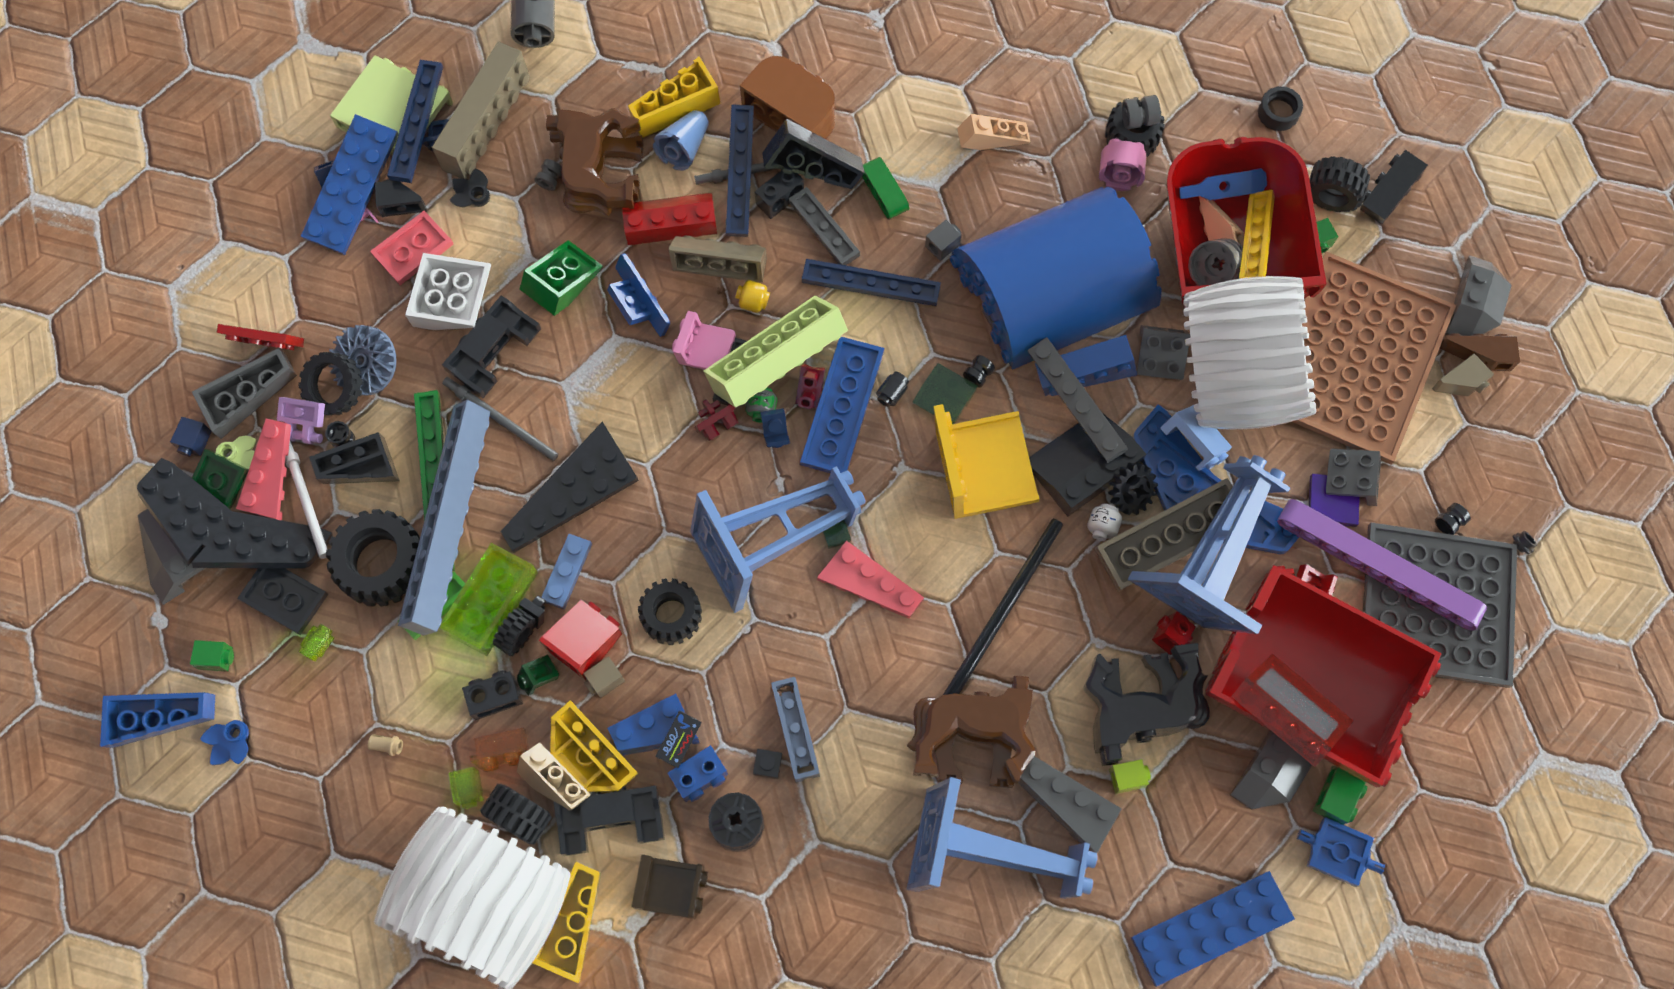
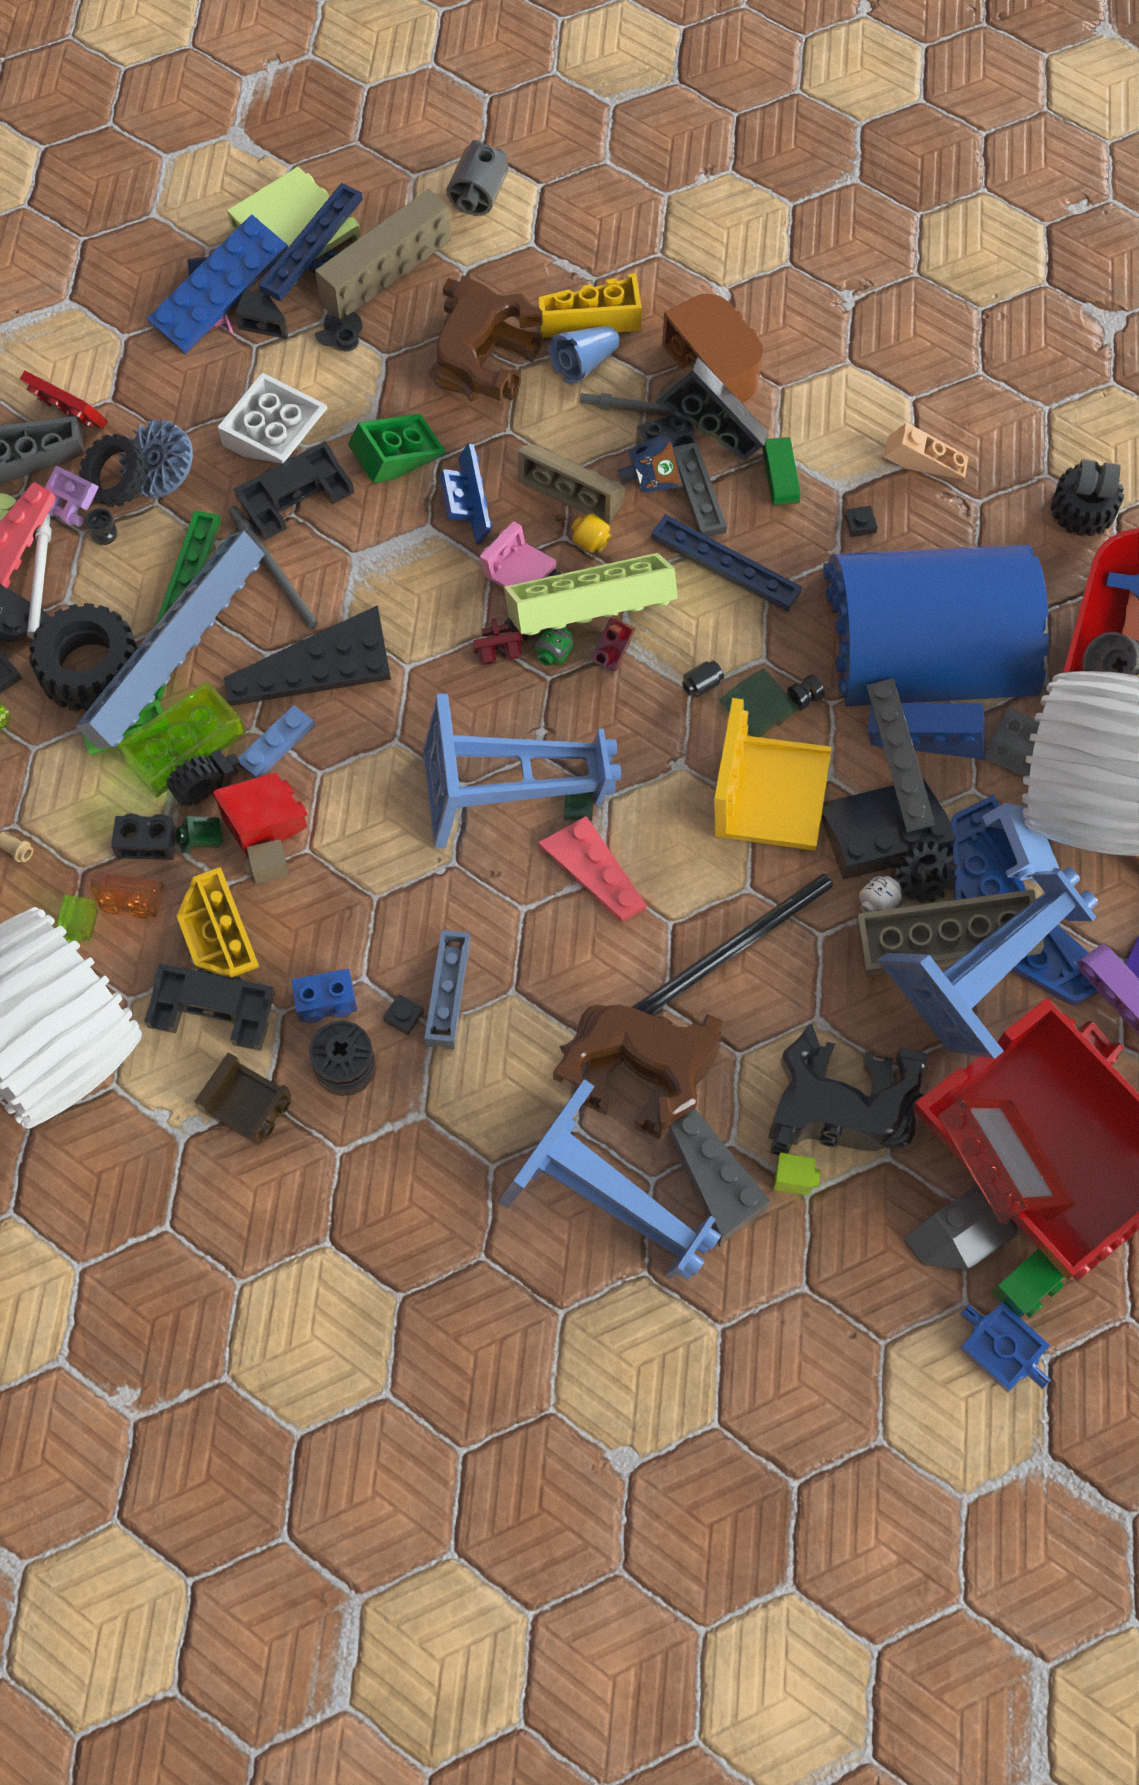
camera: 20 degrees right, 5 degrees down
black wedge [309,432,400,484] -> none
coral plate [370,211,454,285] -> none
black tyre [480,784,552,845] -> none
tan slope [517,742,590,811] -> none
yellow wedge [532,862,600,983] -> none
dark grey wheel [534,159,562,191] -> none
blue wedge [607,694,700,755] -> none
red slope [622,192,718,246] -> none
black tyre [638,578,702,645] -> none
black tile [655,710,702,768] -> none
dark blue plate [726,104,754,237] -> none
dark blue bracket [760,408,790,448] -> none
blue plate [800,337,885,473] -> none
dark grey brick [925,220,962,261] -> none
bright pink brick [1099,139,1146,191] -> none
blue plate [1131,871,1295,987] -> none
red brick [1152,611,1196,655] -> none
none -> torso [618,432,683,493]
none -> black plate [844,506,878,537]

